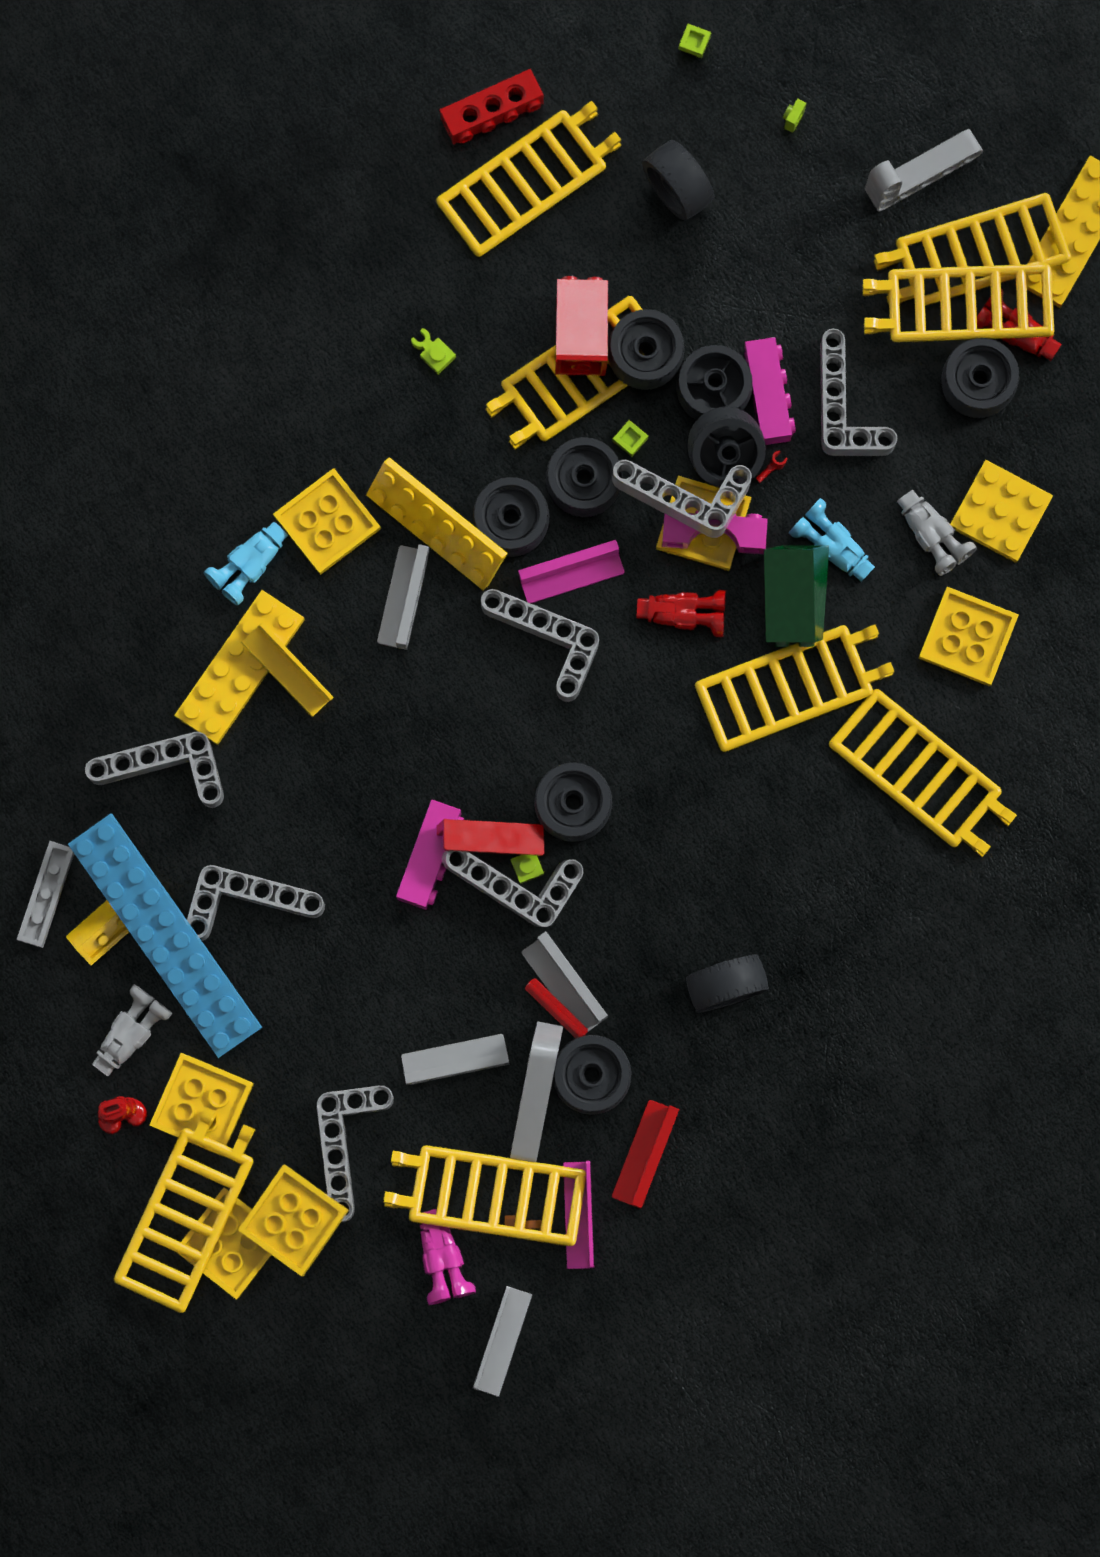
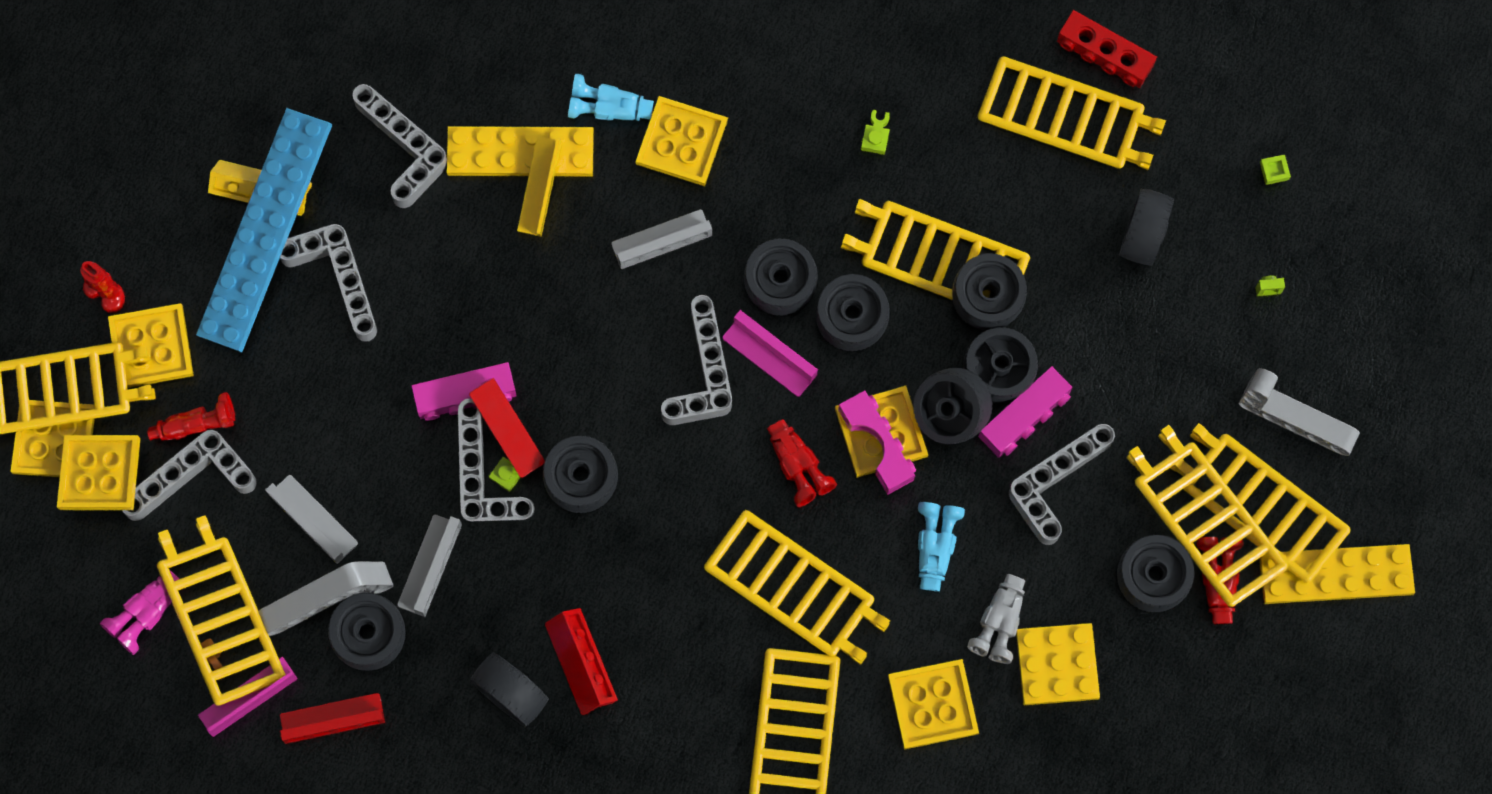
camera: 55 degrees right, 5 degrees down
light grey plate [17,841,74,948] -> none
light grey piece [92,984,172,1076] -> none
yellow plate [366,458,508,590] -> none
light grey panel [473,1286,532,1396] -> none
red axle [525,978,588,1038] -> none
slope [555,276,608,376] -> none
light grey beam [612,460,752,538] -> none
lime plate [613,420,648,457] -> none
red hand [756,451,787,483] -> none
dark green slope [764,545,829,647] -> none
none -> red piece [147,392,235,440]
none -> red panel [545,608,618,715]

